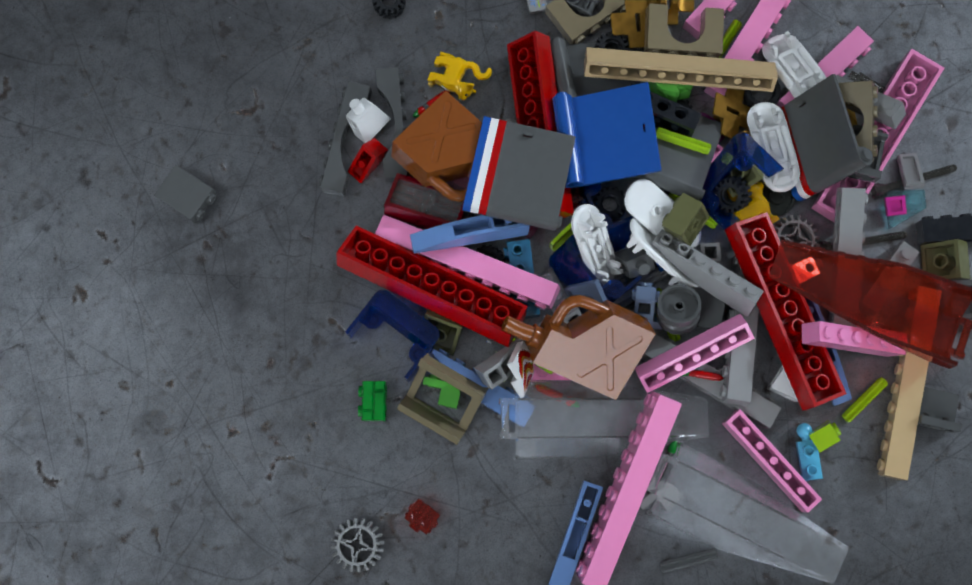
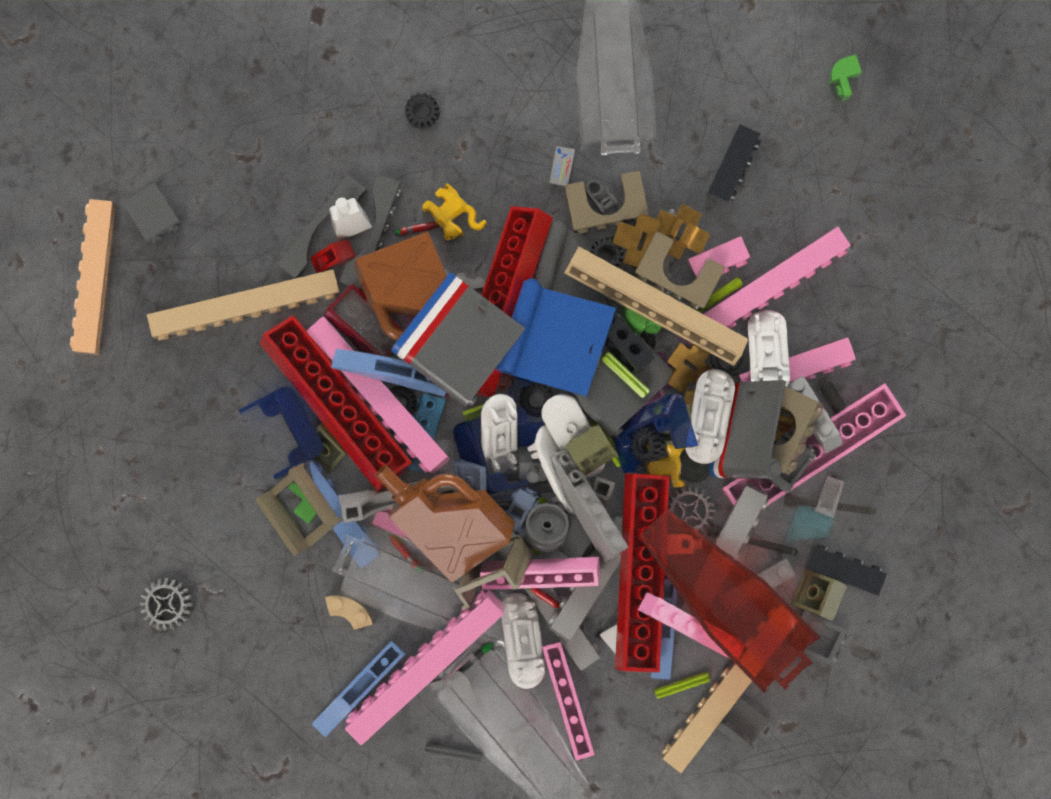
camera: 25 degrees right, 5 degrees up
green brick [358,381,387,421] -> none
clear red head [404,498,441,535] -> none
white slope [507,340,534,398] -> none
medium azure plate [795,423,823,481] -> none
lime slope [809,420,842,452] -> none
dark pink tile [884,195,907,216] -> none
none -> light nougat brick [70,199,116,355]
none -> tan brick [147,269,341,341]
none -> tan brick [325,595,374,629]
none -> dark tan piece [454,535,533,610]
none -> white piece [501,593,545,689]

